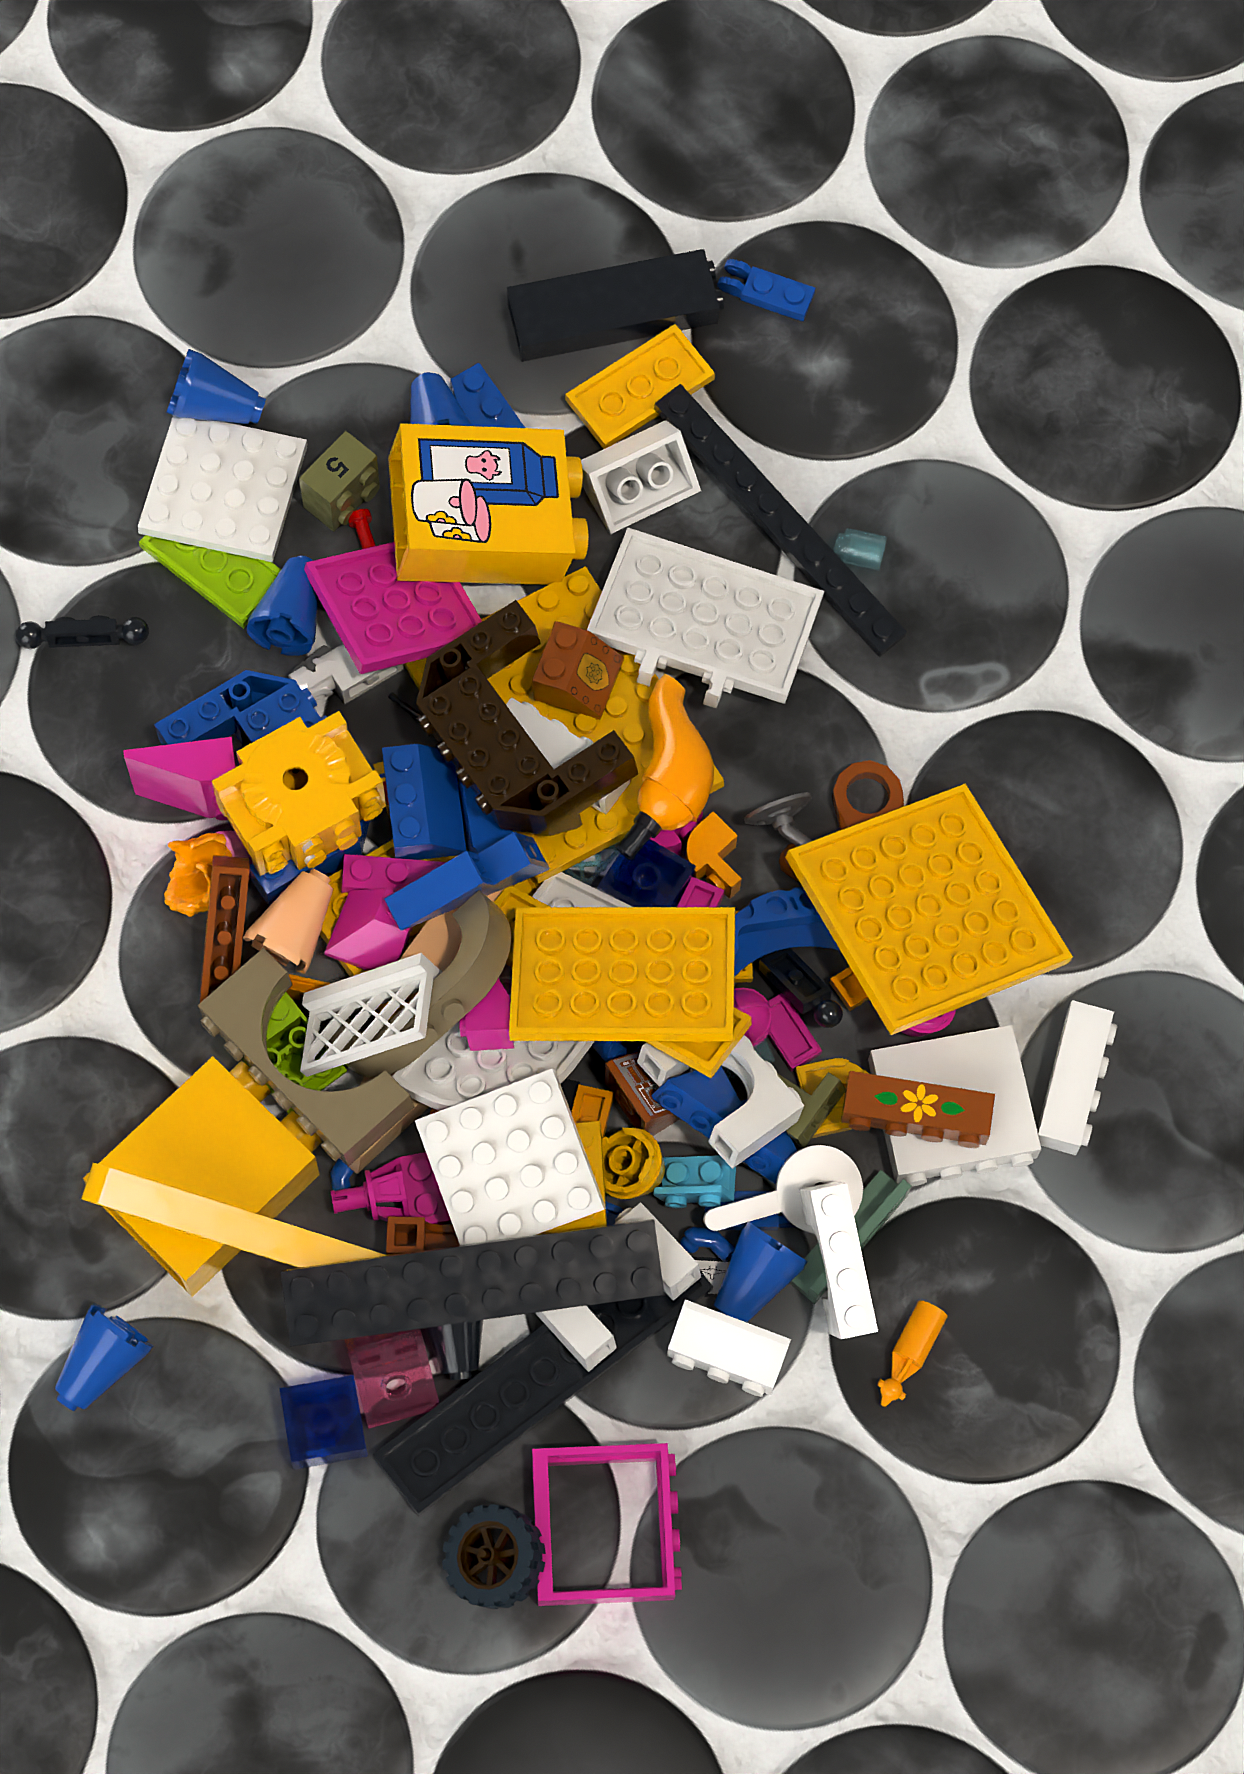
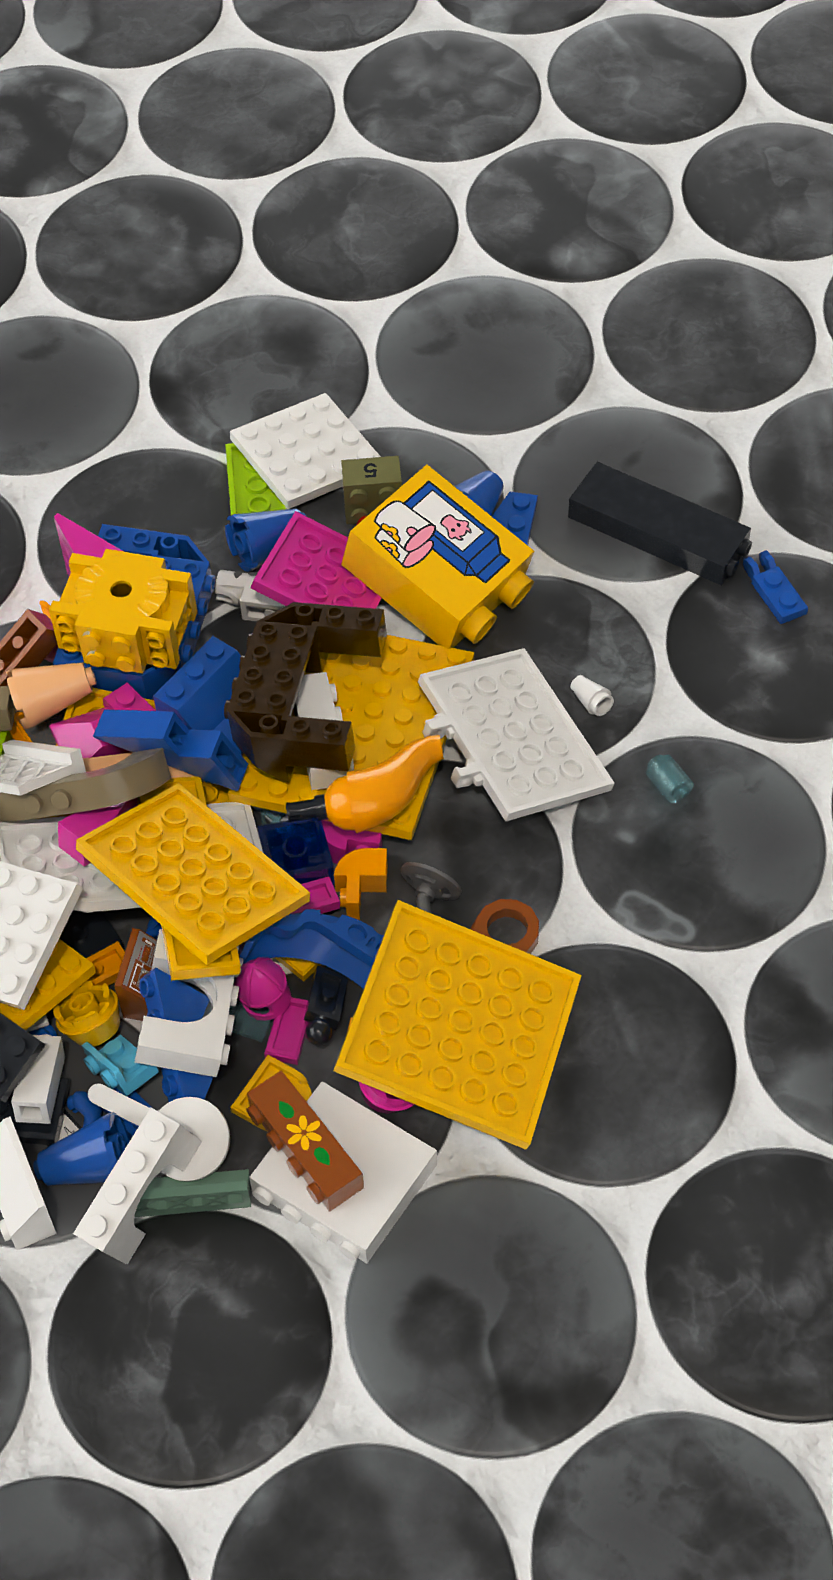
camera: 50 degrees right, 15 degrees down
black plate [16,615,149,649] -> none
blue cone [166,349,266,424] -> none
dark orange slope [532,621,624,720] -> none
yellow plate [565,324,715,449] -> none
white slope [581,420,701,534] -> none
black plate [654,384,907,657] -> none
olive bracket [777,1072,846,1148] -> none
light orange wheel [877,1300,948,1407] -> none
white brick [1037,1000,1117,1155] -> none
none -> white cone [570,675,614,716]

